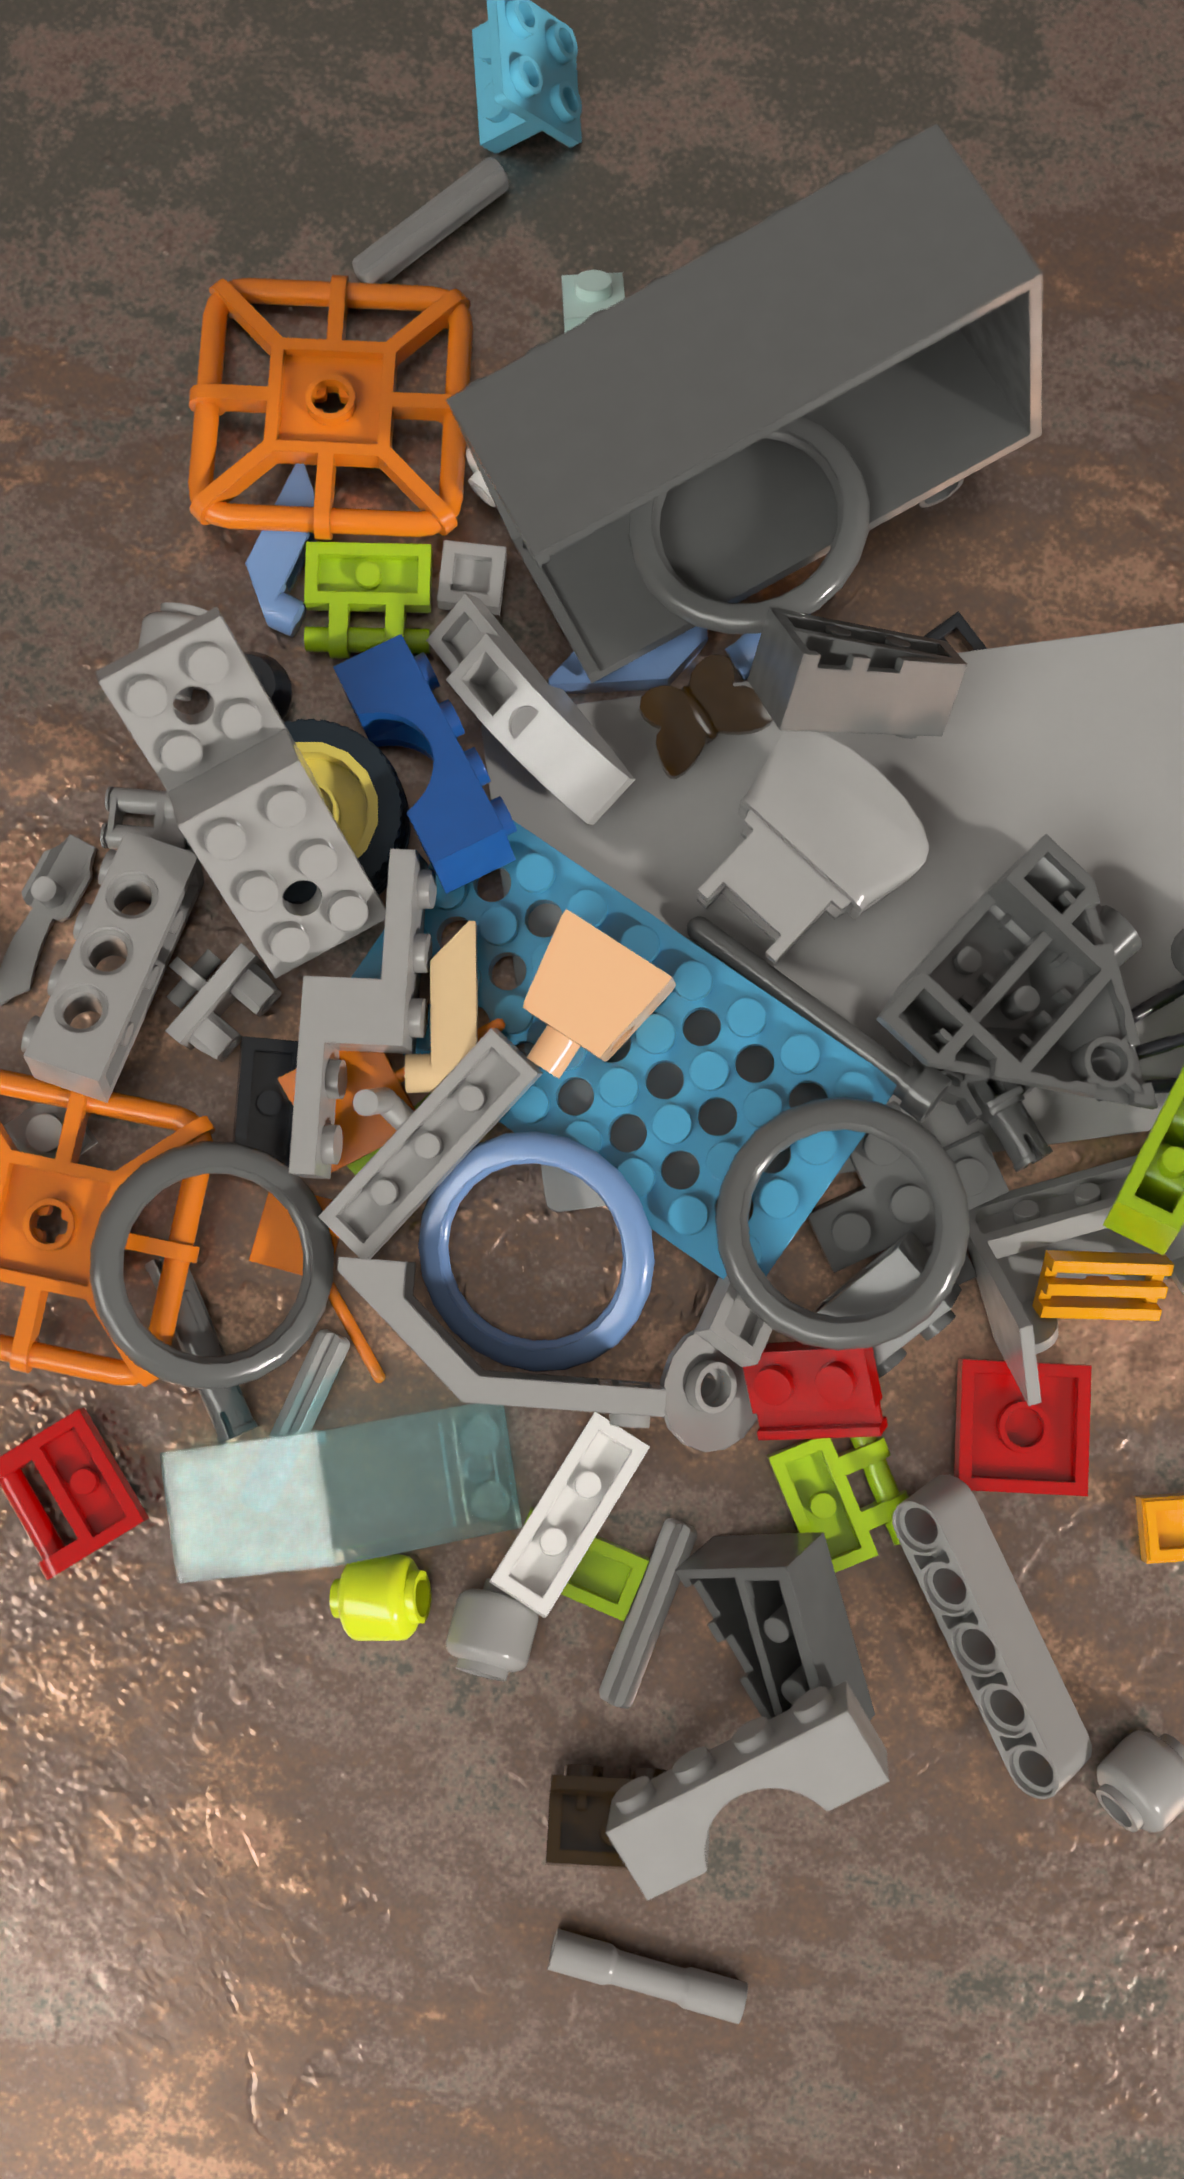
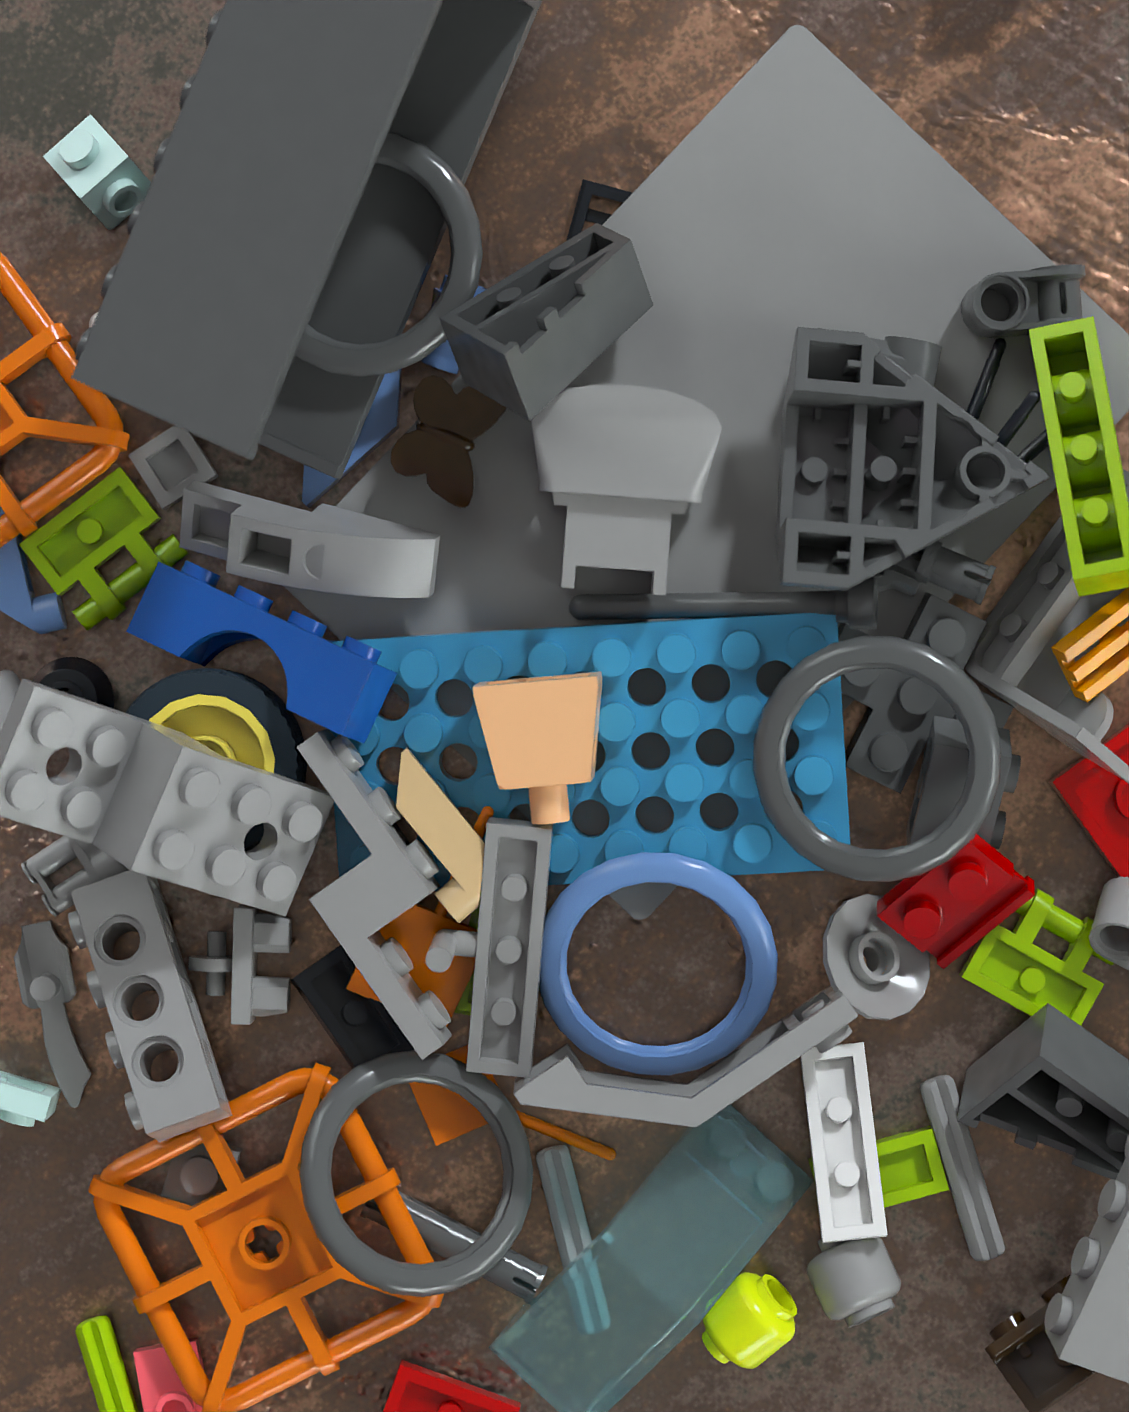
camera: 35 degrees left, 5 degrees up
light grey plate [695,1276,772,1367] -> none

